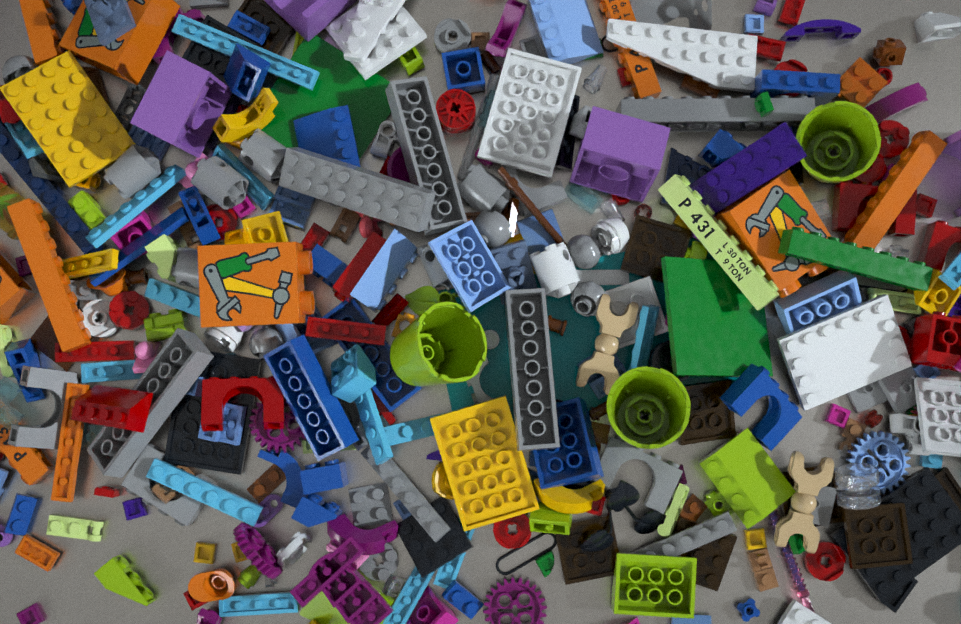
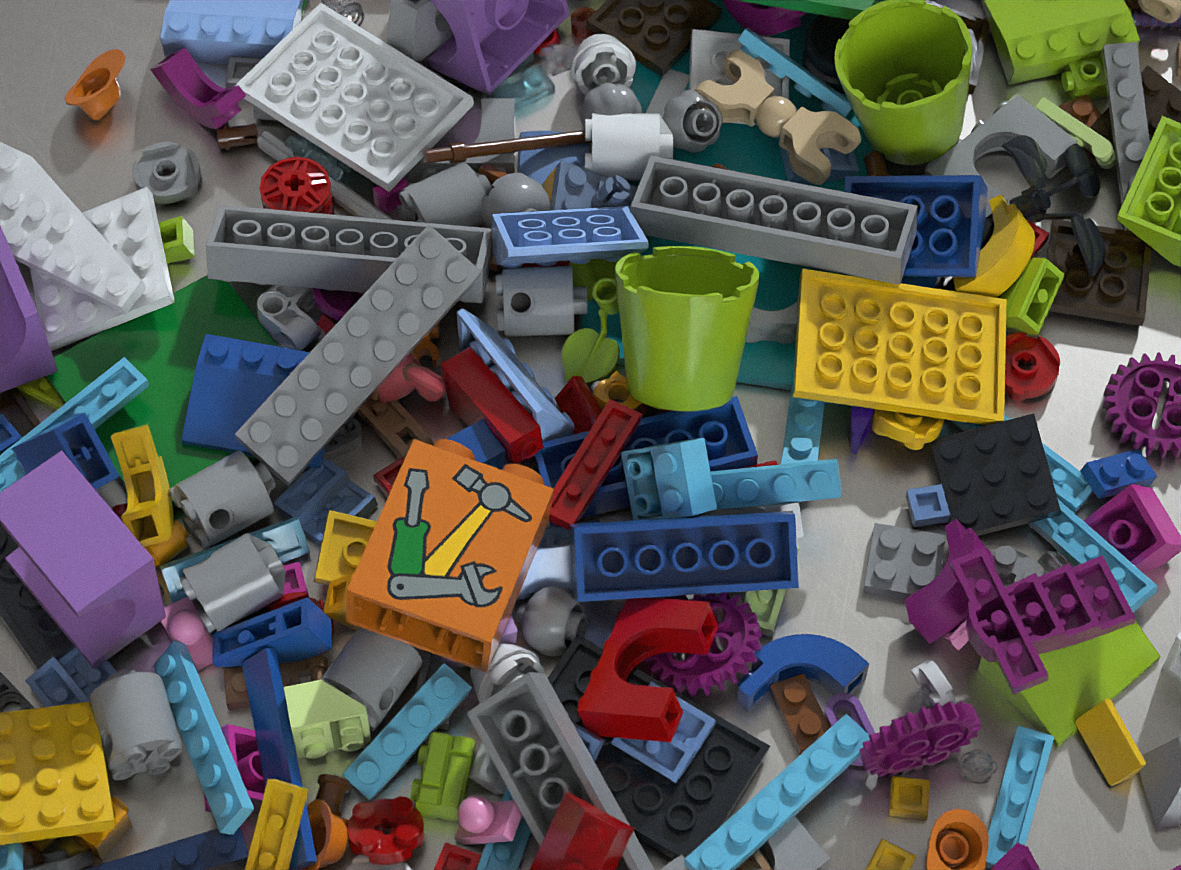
camera: 70 degrees left, 25 degrees down
lime brick [67,190,108,230] -> none
lime cone [237,564,262,589] -> none
blue slope [291,493,343,527] -> none
blue brick [300,459,349,495] -> none
light grey plate [361,445,451,542] -> none
blue brick [441,47,485,93] -> none
medium nougat tile [471,32,490,53] -> none
black piece [496,533,557,575] -> none
green tile [535,550,554,577] -> none
yellow tile [743,527,767,550] -> none

